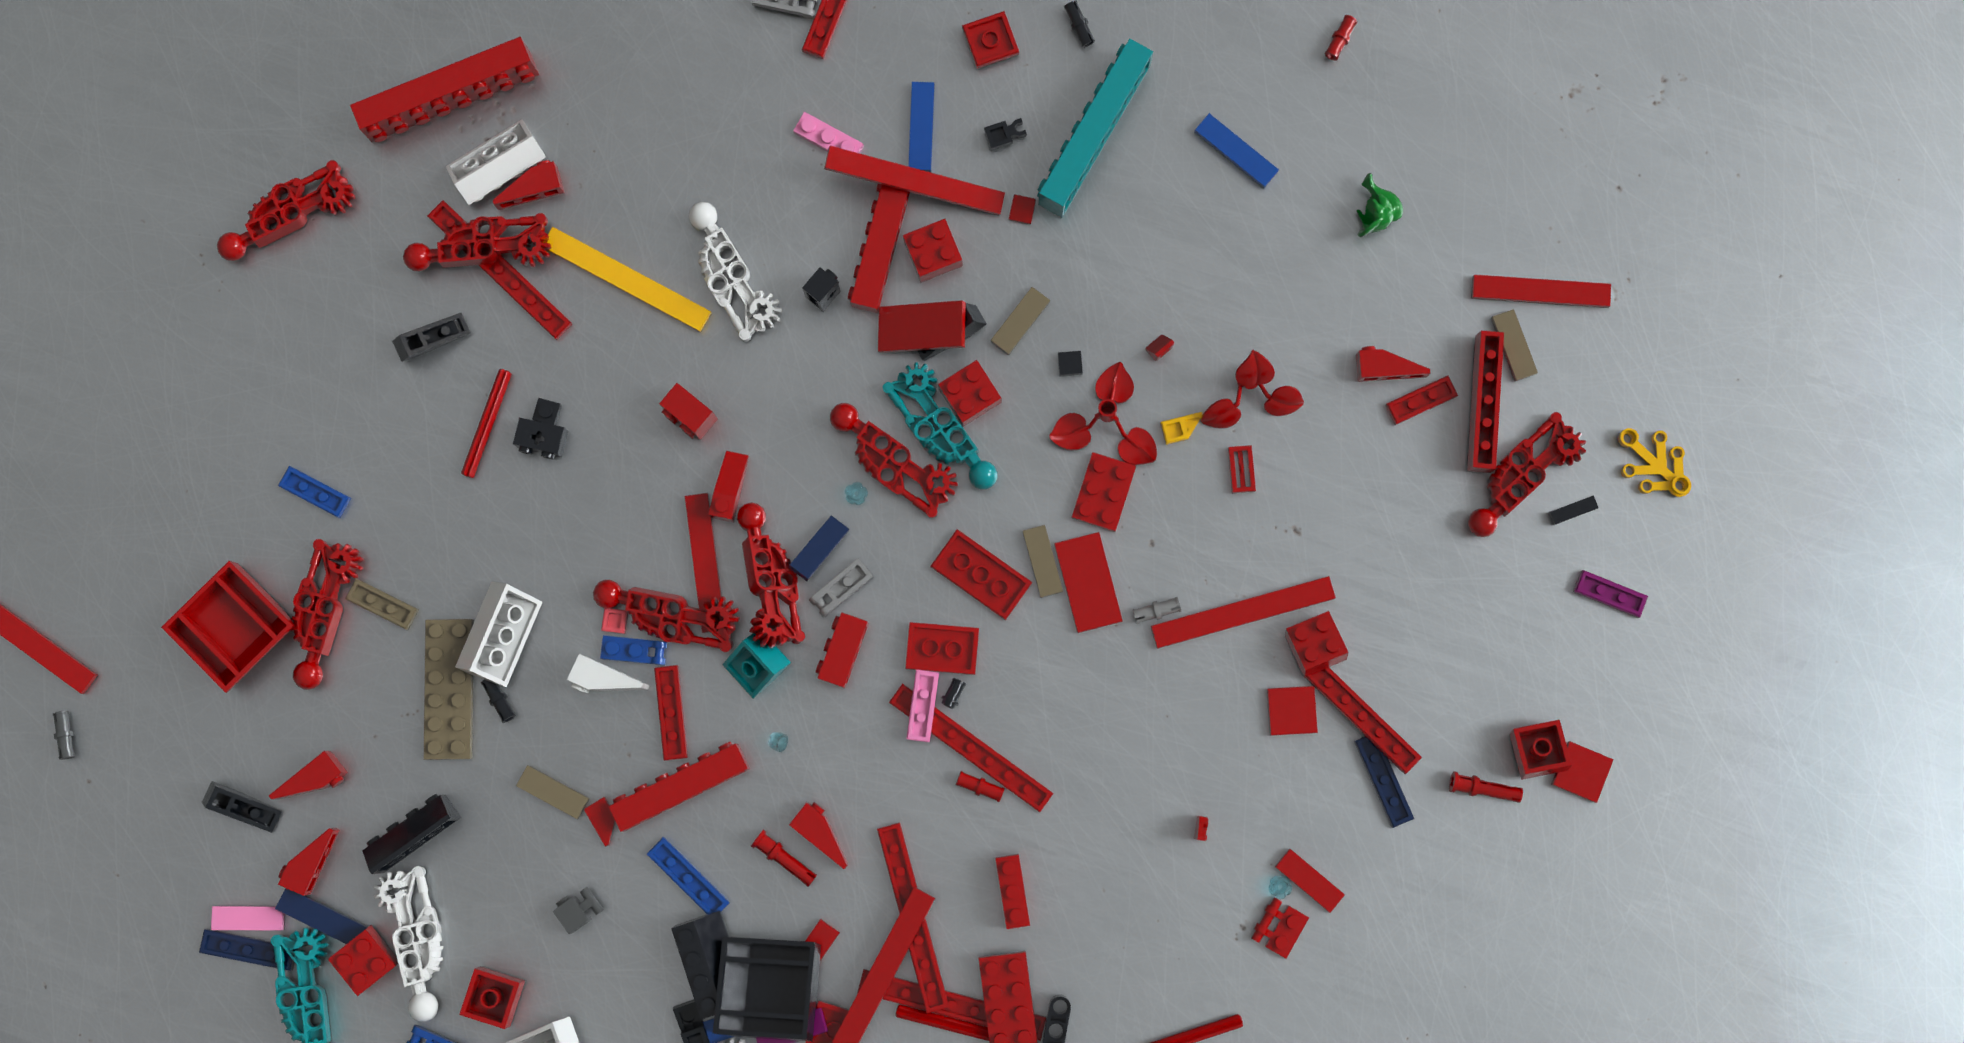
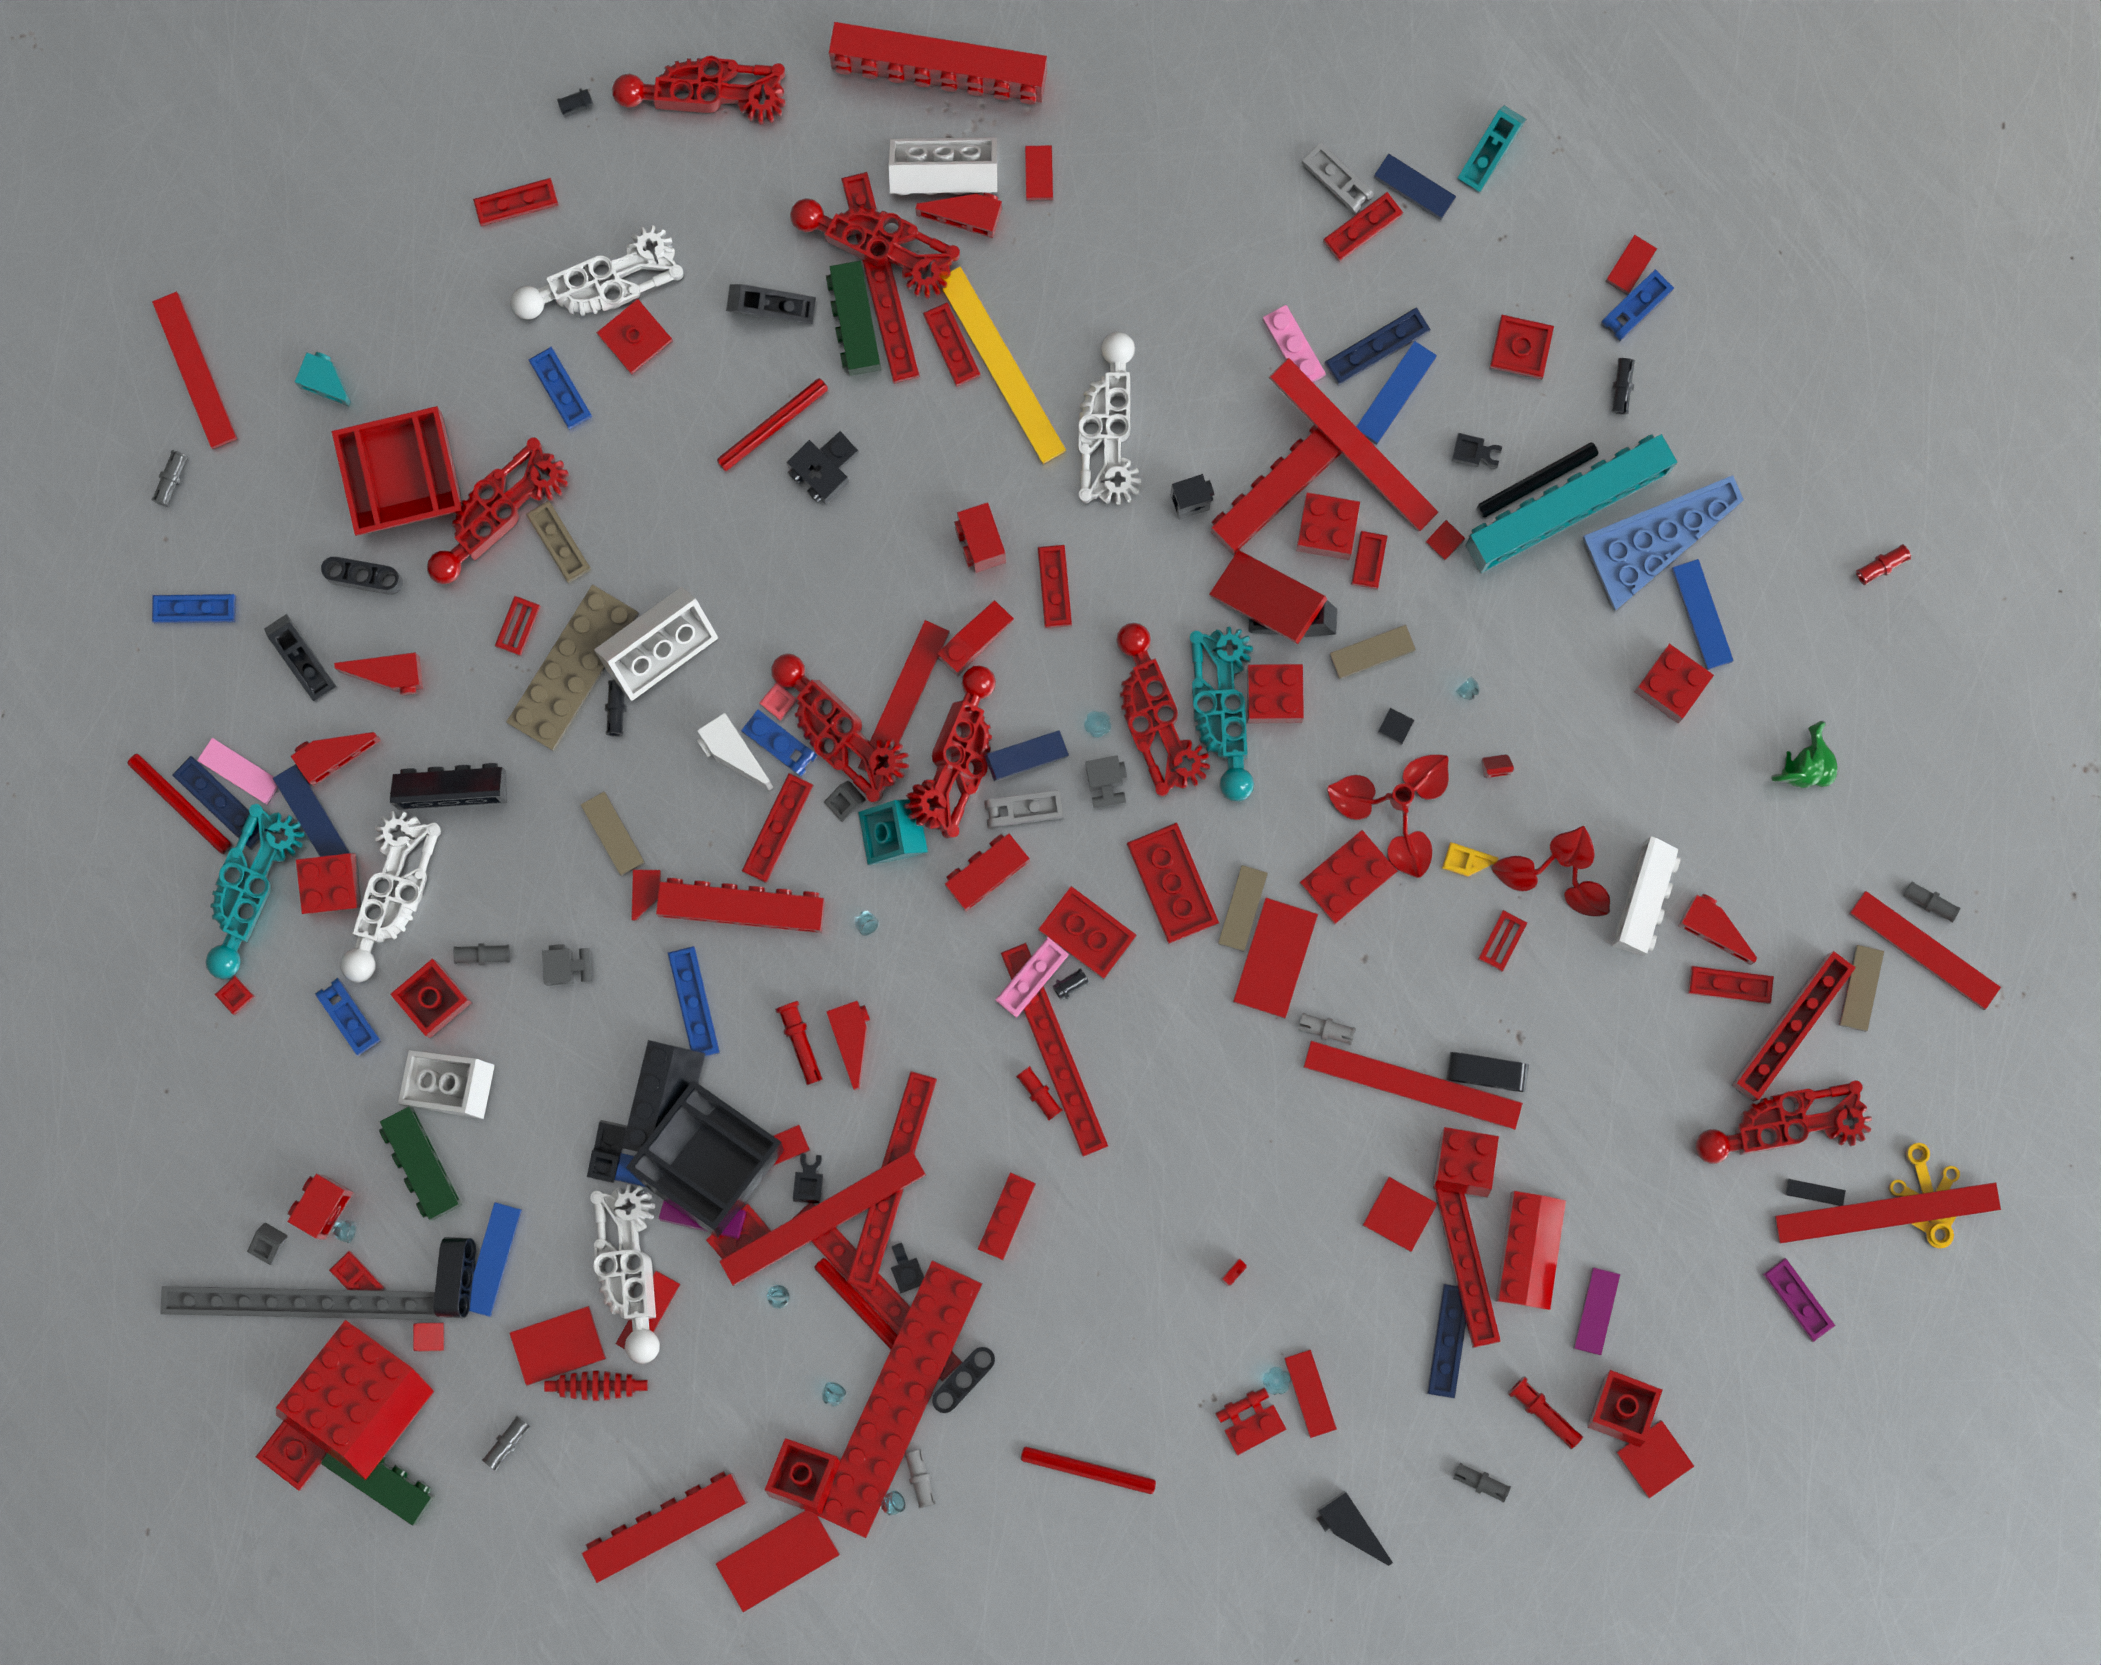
camera: 30 degrees right, 0 degrees up
none -> red axle [127,754,232,854]
none -> blue tile [152,594,236,623]
none -> teal slope [295,352,351,407]
none -> black beam [321,557,403,595]
none -> dark grey pin [453,943,510,965]
none -> red tile [473,178,559,227]
none -> red tile [495,596,541,656]
none -> white arm [510,225,683,319]
none -> black pin [557,88,593,115]
none -> red plate [596,299,673,375]
none -> black plate [793,1154,823,1204]
none -> dark grey slope [824,781,866,822]
none -> dark green brick [826,260,881,376]
none -> black plate [891,1242,924,1294]
none -> red tile [923,302,981,387]
none -> red tile [1025,145,1053,201]
none -> red tile [1038,545,1072,628]
none -> dark grey brick [1085,755,1127,808]
none -> black slope [1316,1491,1393,1566]
none -> dark blue tile [1324,307,1431,386]
none -> red tile [1351,531,1388,590]
none -> black beam [1446,1052,1529,1092]
none -> dark grey pin [1453,1463,1511,1503]
none -> clear light blue hinge [1456,676,1480,700]
none -> black axle [1477,442,1599,517]
none -> red slope [1495,1191,1566,1310]
none -> magenta tile [1573,1268,1621,1355]
none -> medium blue wing [1583,475,1744,612]
none -> white slope [1612,836,1681,956]
none -> red brick [1634,643,1714,723]
none -> red tile [1775,1182,2001,1243]
none -> dark grey pin [1904,881,1961,923]

